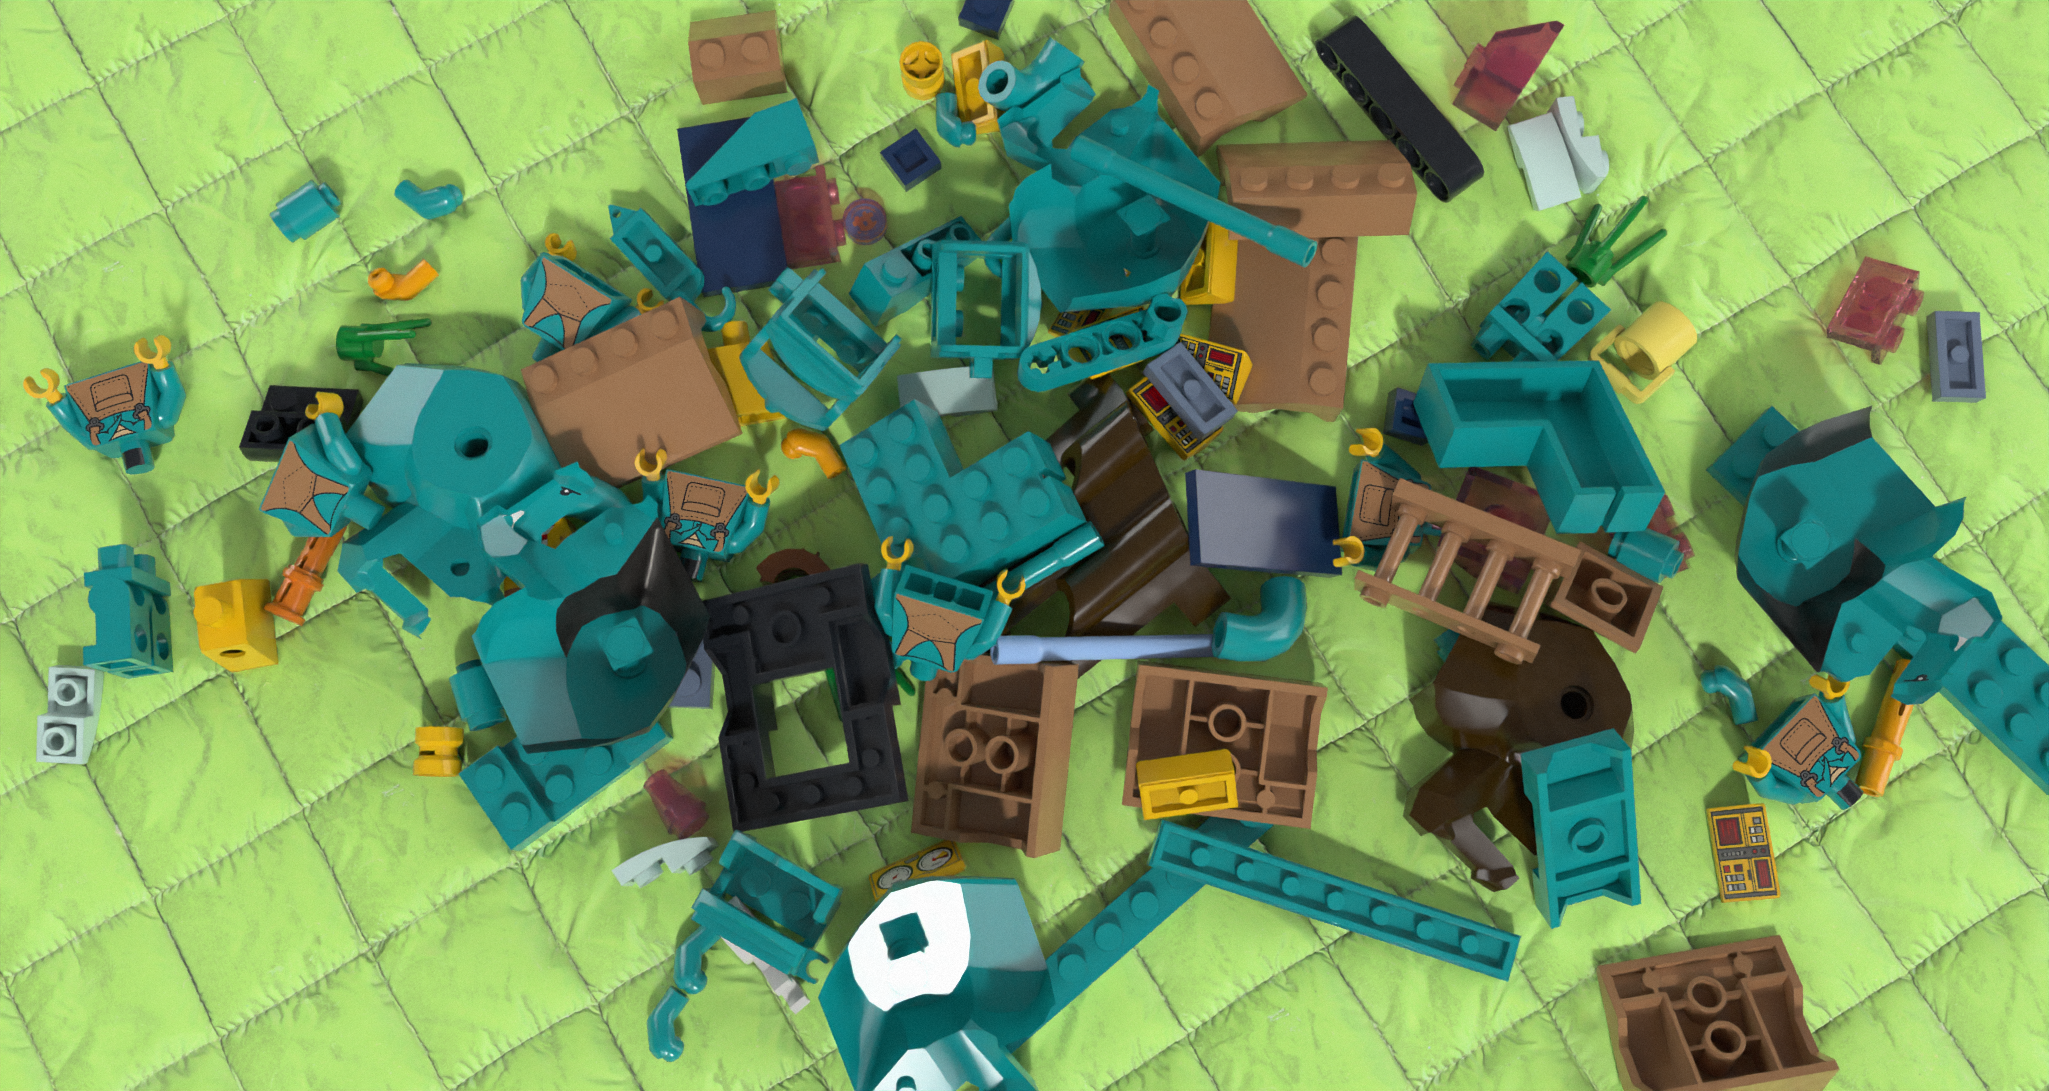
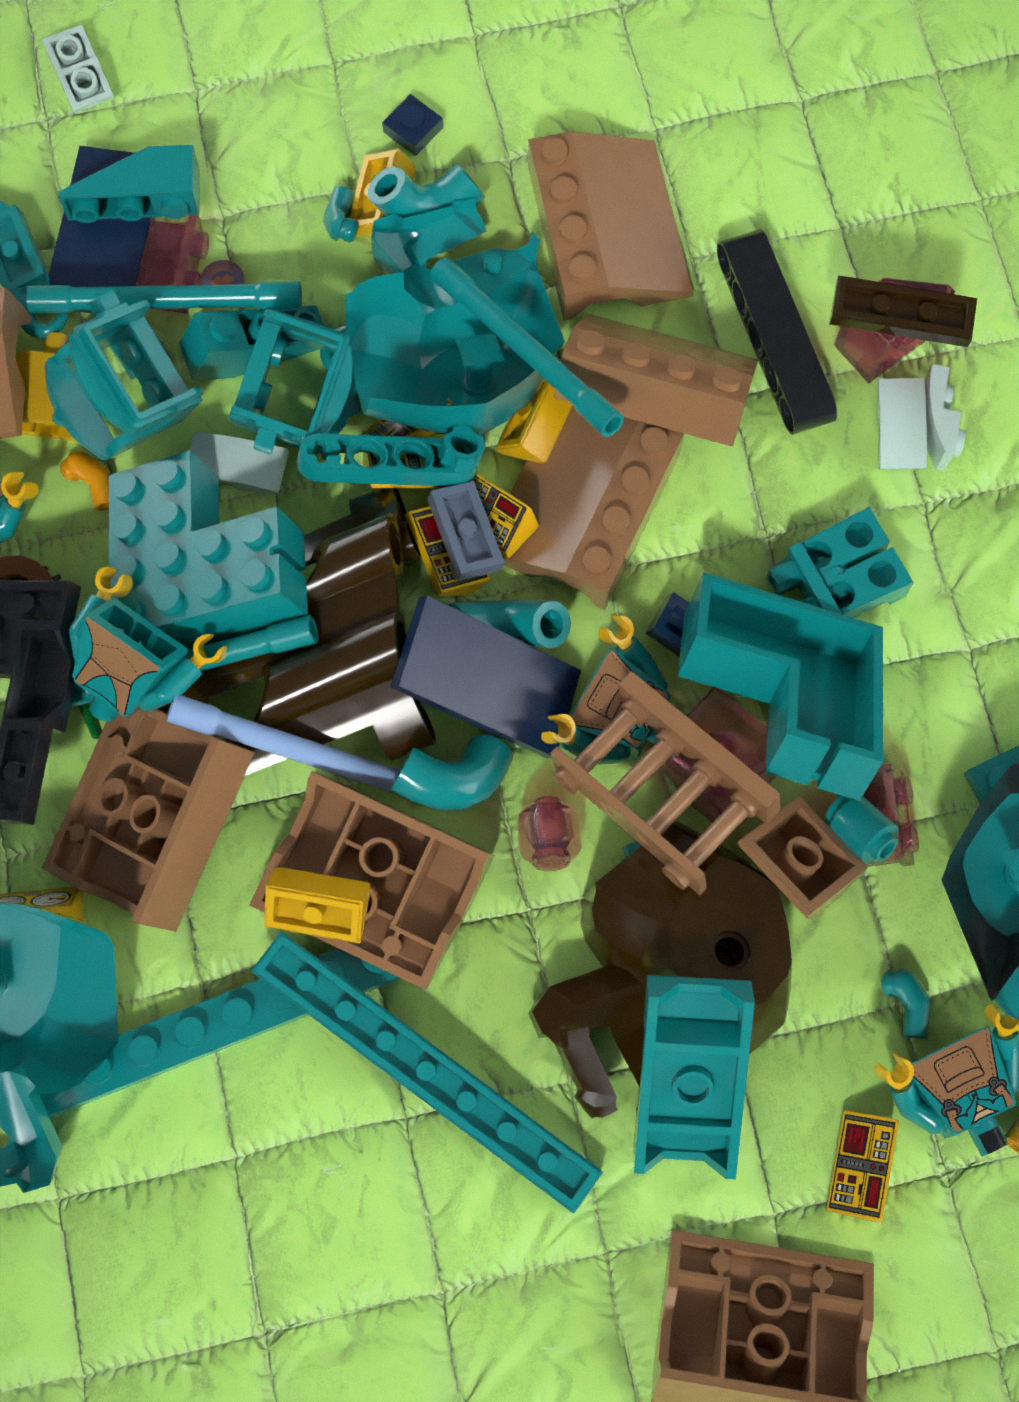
camera: 20 degrees right, 5 degrees down
medium nougat slope [688,10,787,105] -> none
dark blue plate [880,128,942,192] -> none
yellow wheel [899,41,945,101] -> none
green plant [1565,196,1667,288] -> none
light yellow piece [1588,301,1697,404] -> none
none -> teal piece [26,281,302,313]
none -> light aqua slope [42,24,114,114]
none -> teal cylinder [447,600,571,648]
none -> head [517,796,582,871]
none -> dark brown tile [829,275,977,347]

